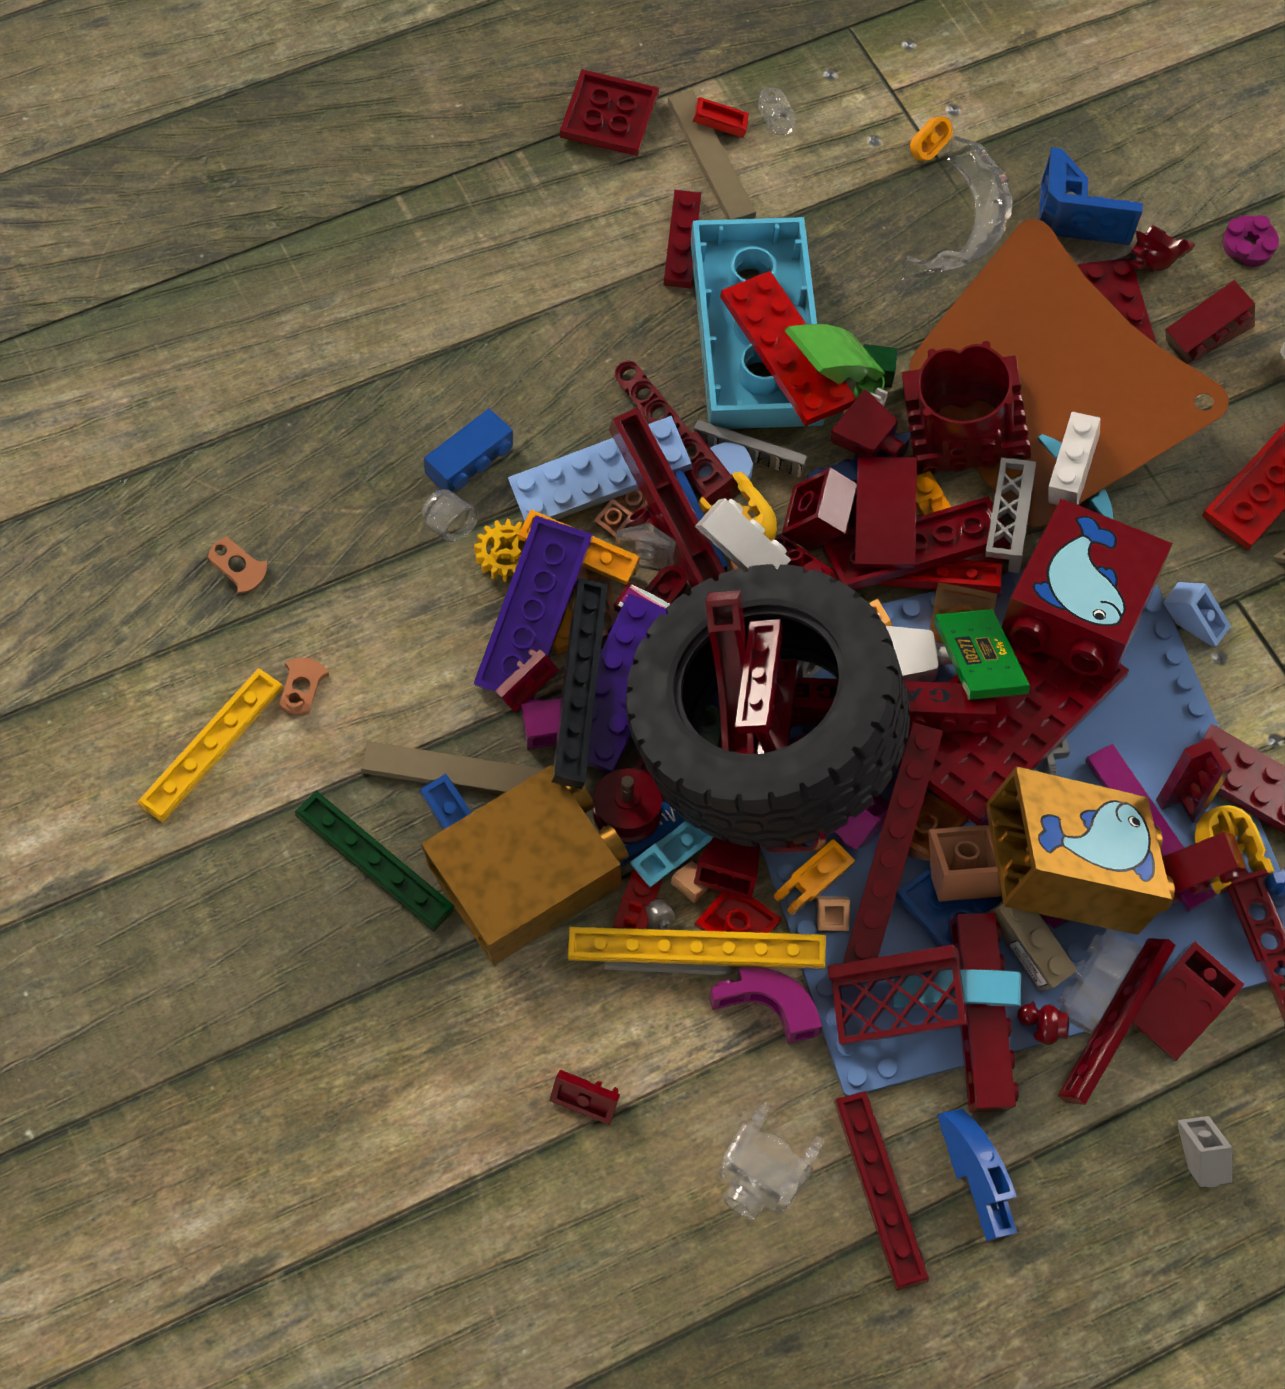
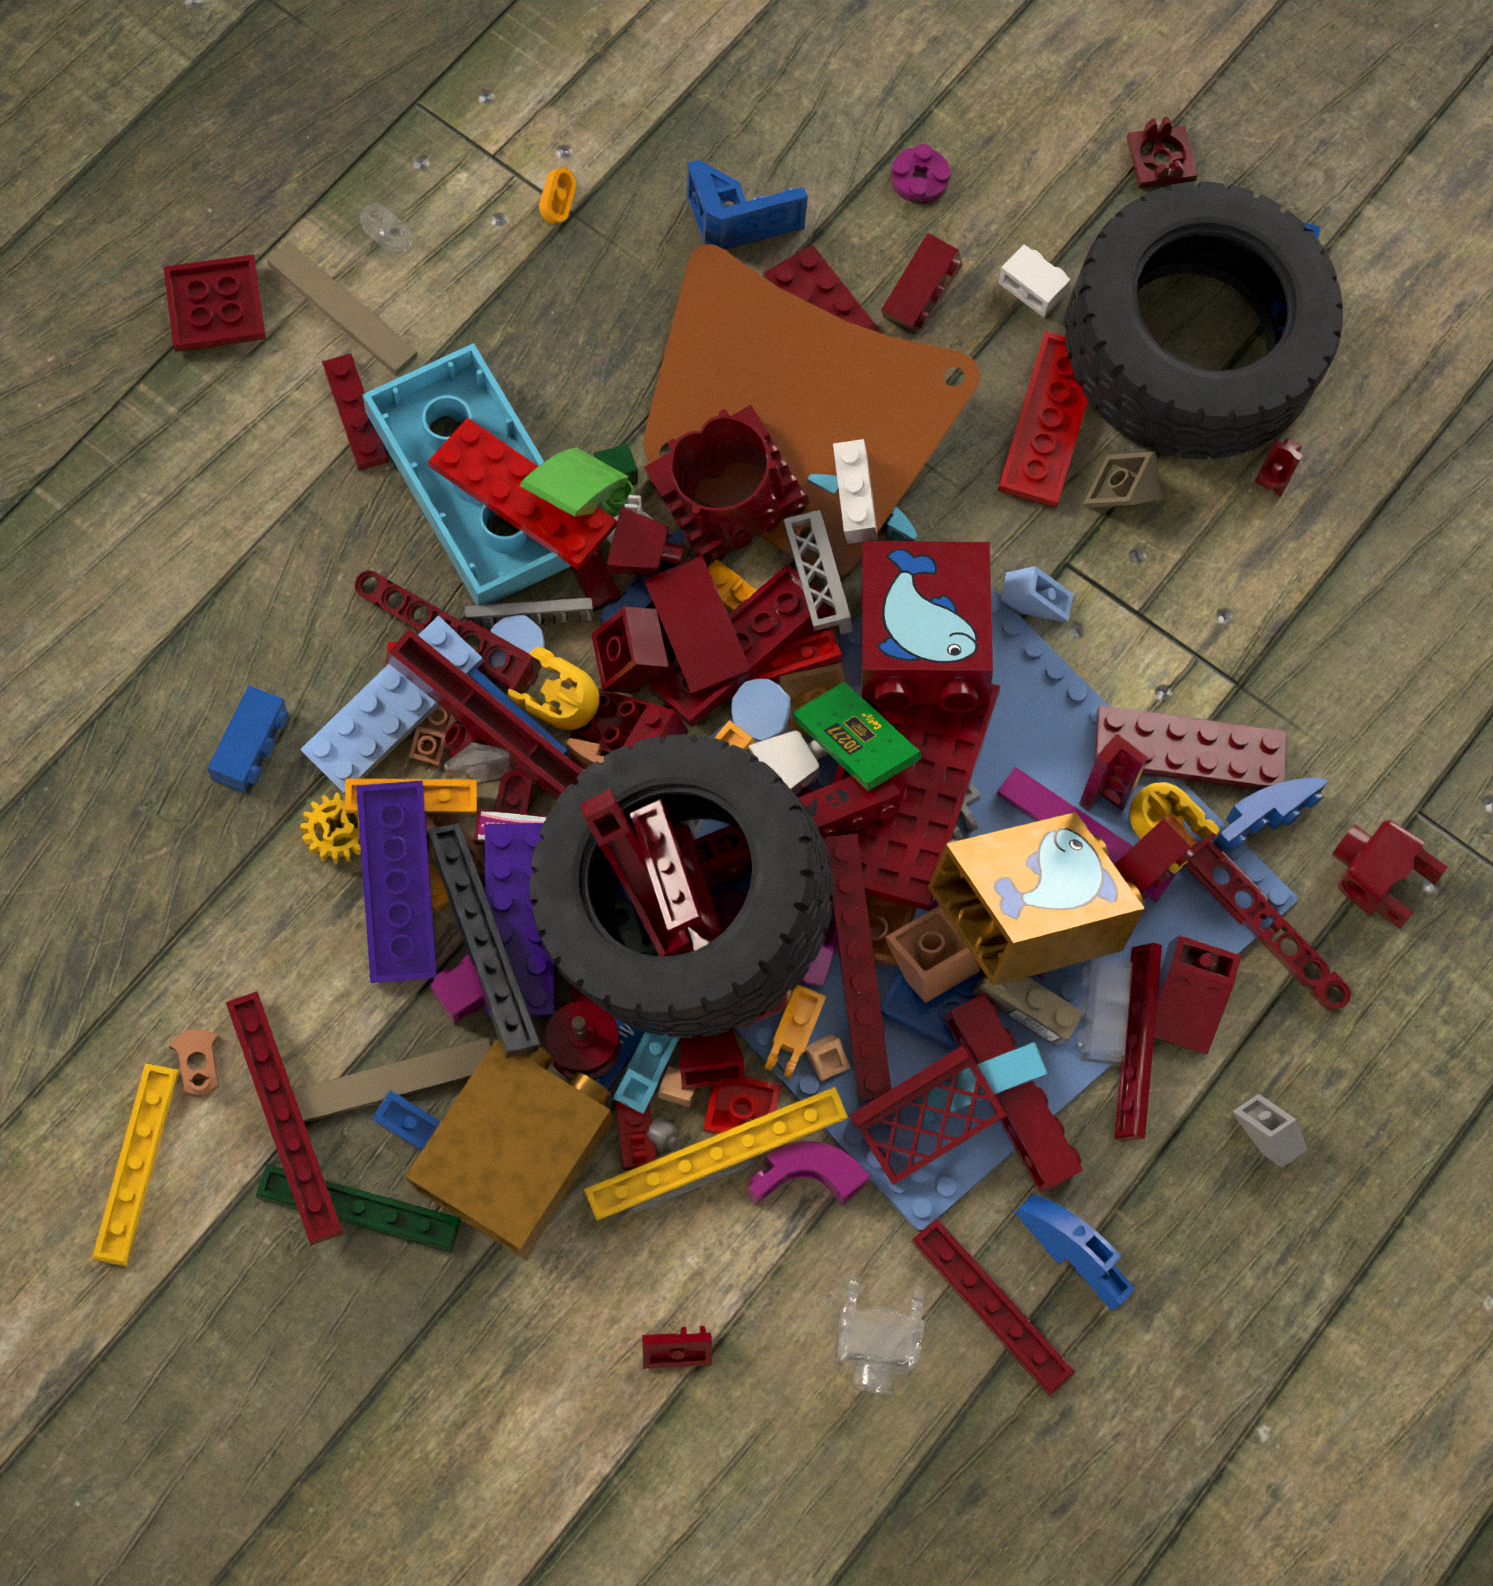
camera: 25 degrees left, 5 degrees up
nougat piece [207,537,267,594] -> none
clear helmet [422,489,478,543] -> none
dark red plate [495,649,559,713] -> none
red tile [692,97,749,138] -> none
white brick [695,498,791,572] -> none
clear windscreen [901,136,1013,280] -> none
dark red animal [1017,1001,1070,1045] -> none
dark red helmet [1130,225,1195,272] -> none
none -> dark red plate [226,991,343,1246]
none -> dark red tile [570,548,621,612]
none -> light blue hat [732,679,791,741]

